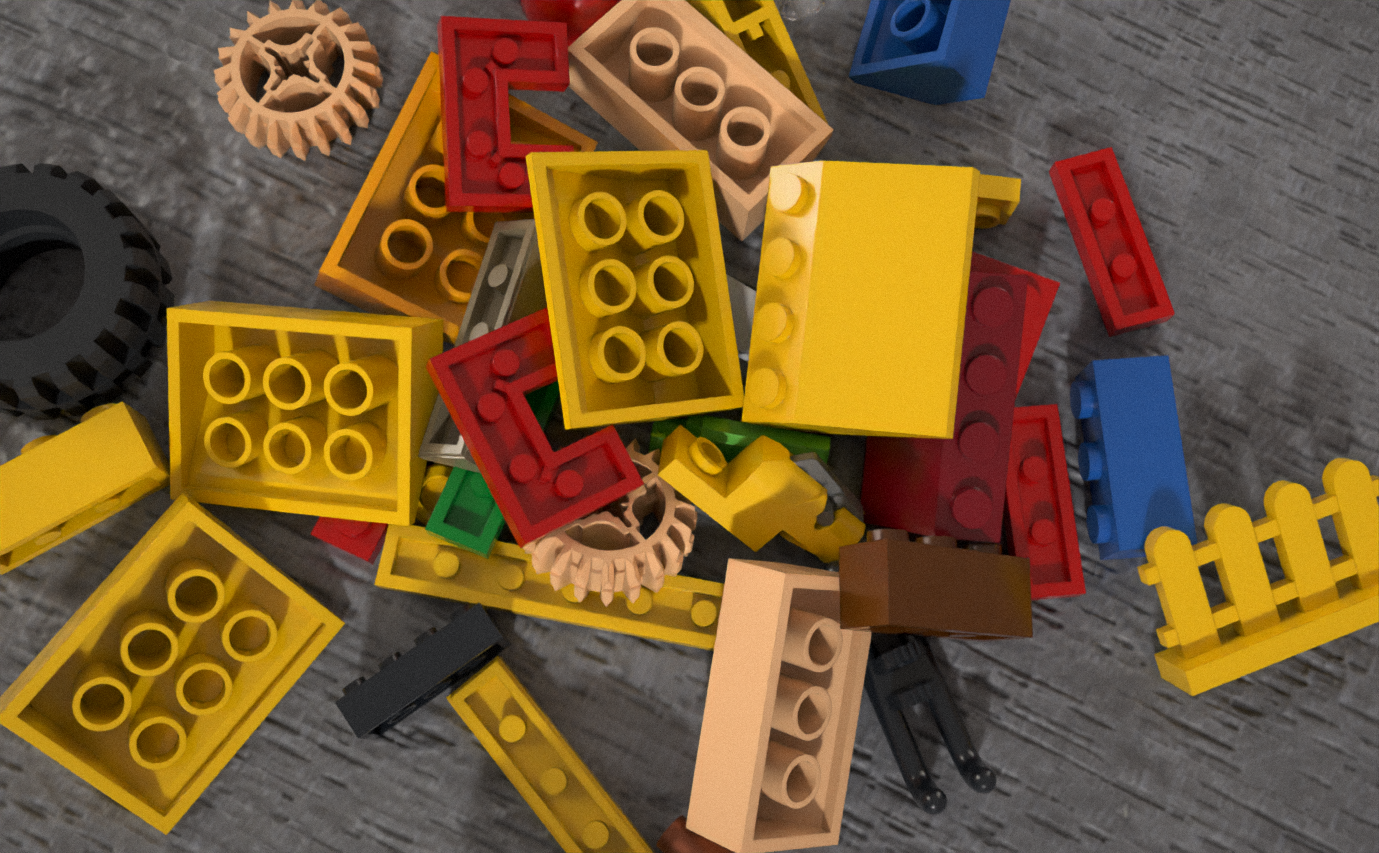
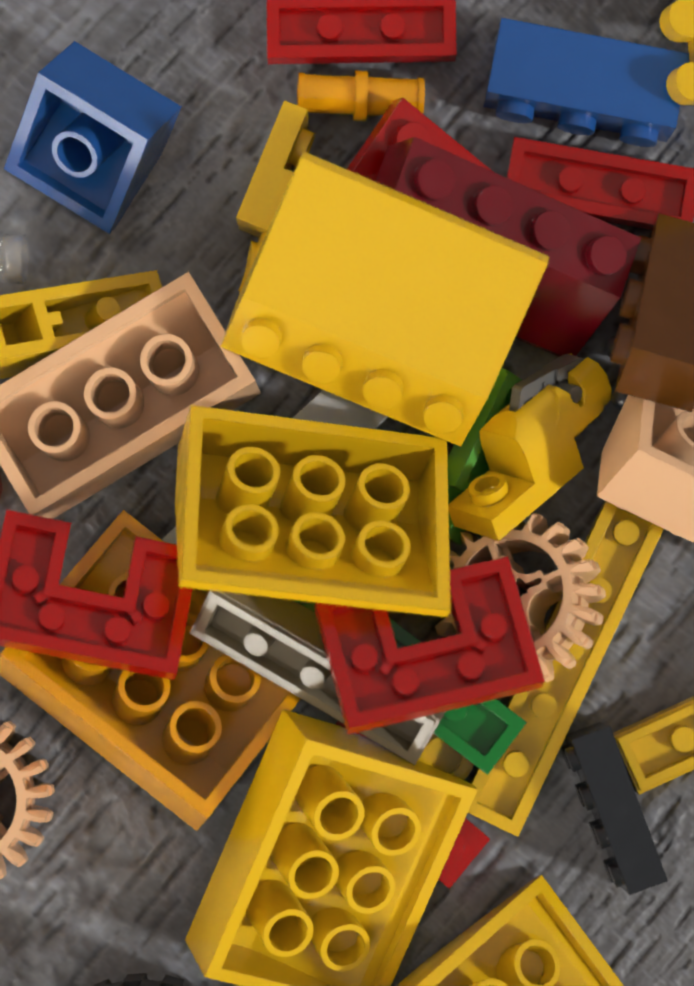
camera: 70 degrees left, 10 degrees up
none -> light orange pin [297,70,425,122]

